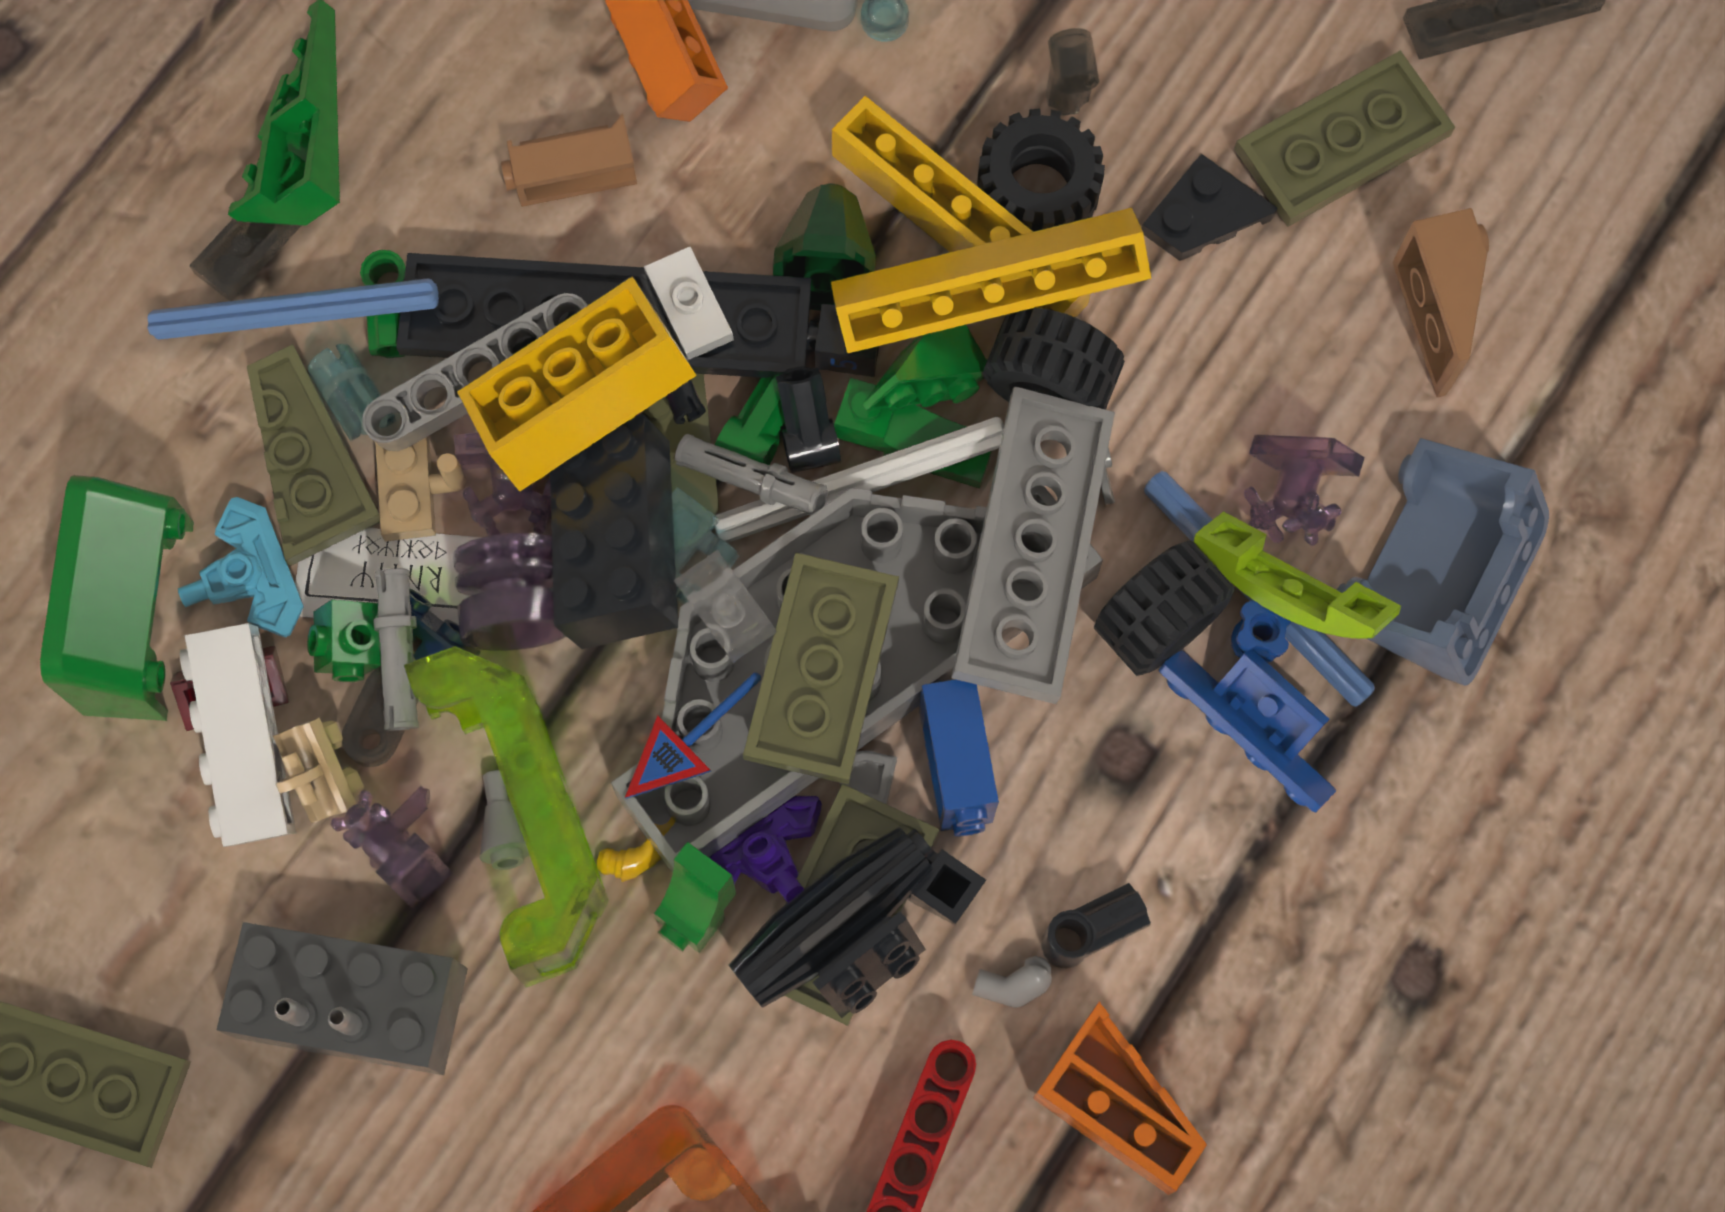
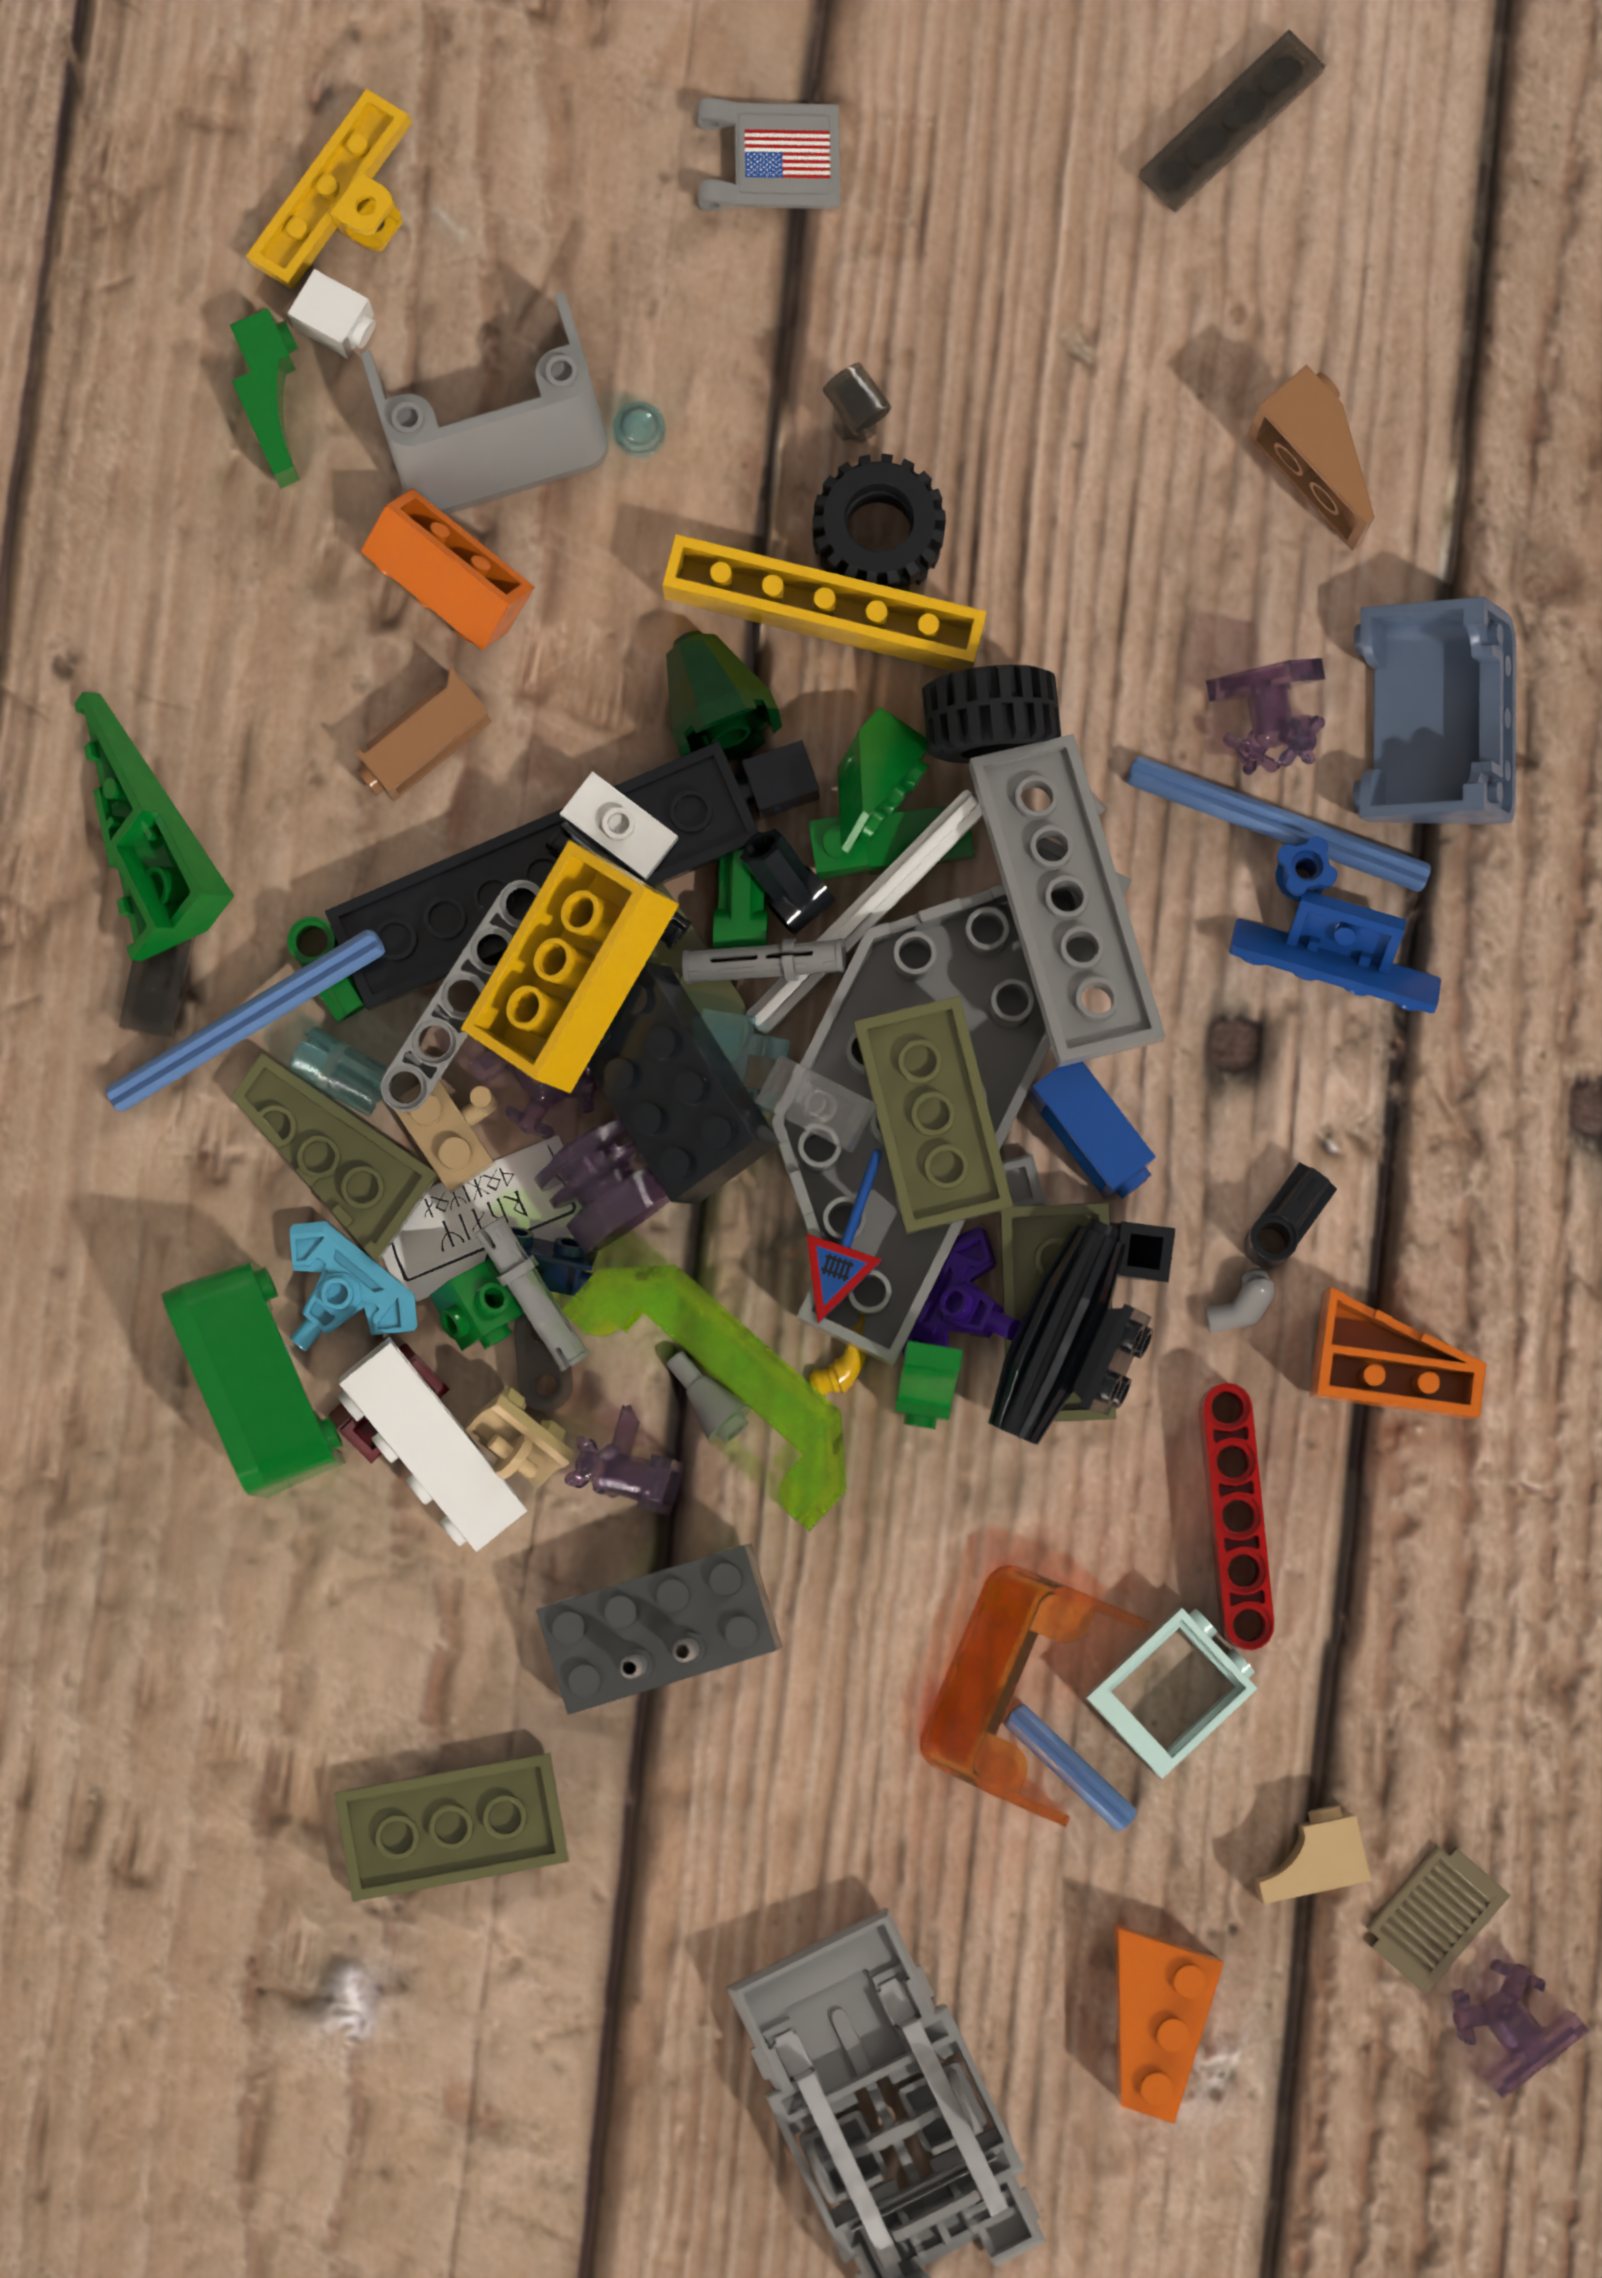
camera: 25 degrees left, 10 degrees up
yellow brick [831,207,1152,354] -> none
black tyre [1094,540,1235,676] -> none
black wing [1141,154,1278,261] -> none
lime slope [1194,511,1401,639] -> none
olive plate [1234,50,1455,227] -> none

